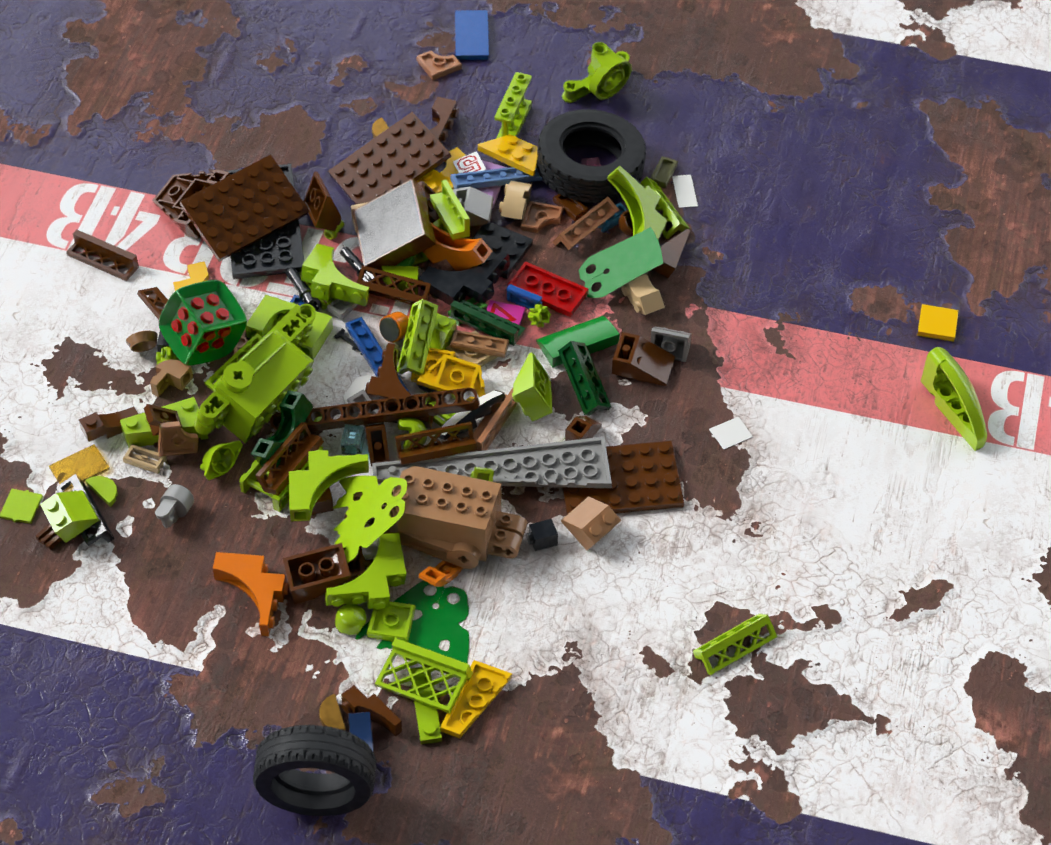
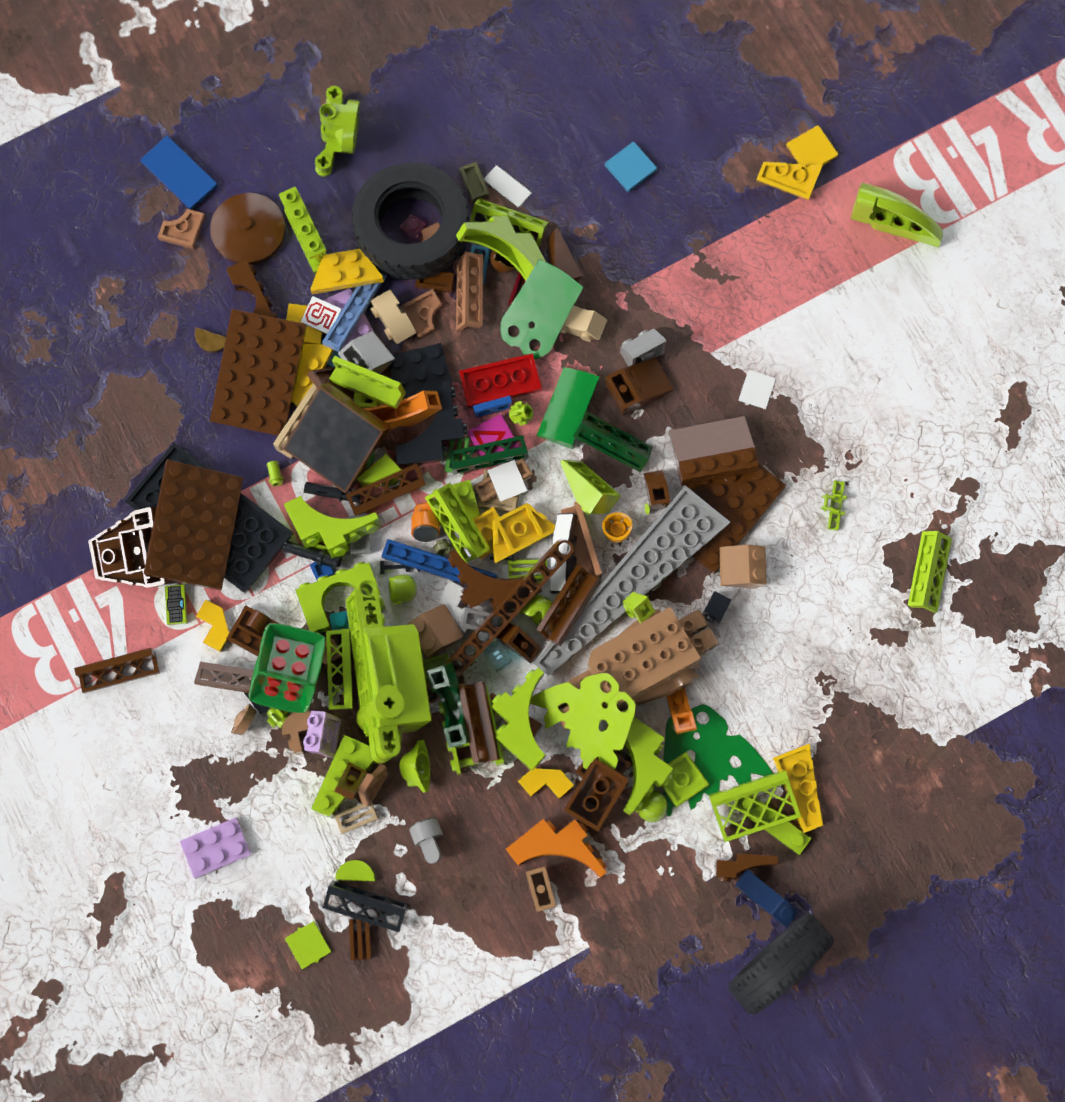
camera: 40 degrees left, 25 degrees up
lime slope [40,490,99,543] -> none
clear yellow piece [49,444,110,491] -> none
reddish brown slope [78,406,138,442] -> none
reddish brown slope [304,171,341,231] -> none
pearl gold tile [319,694,346,731] -> none
none -> tile [165,584,188,626]
none -> lavender plate [180,817,251,879]
none -> reddish brown dish [210,193,286,265]
none -> lavender plate [304,711,341,758]
none -> lime helmet [388,574,417,604]
none -> medium nougat slope [407,604,465,658]
none -> white sticker [488,460,527,502]
none -> yellow tile [518,768,574,799]
none -> medium nougat brick [526,867,556,913]
none -> light orange helmet [602,512,633,543]
none -> dark azure tile [605,141,657,192]
none -> slope [669,416,759,486]
none -> yellow wing [756,162,823,201]
none -> lime piece [820,480,847,531]

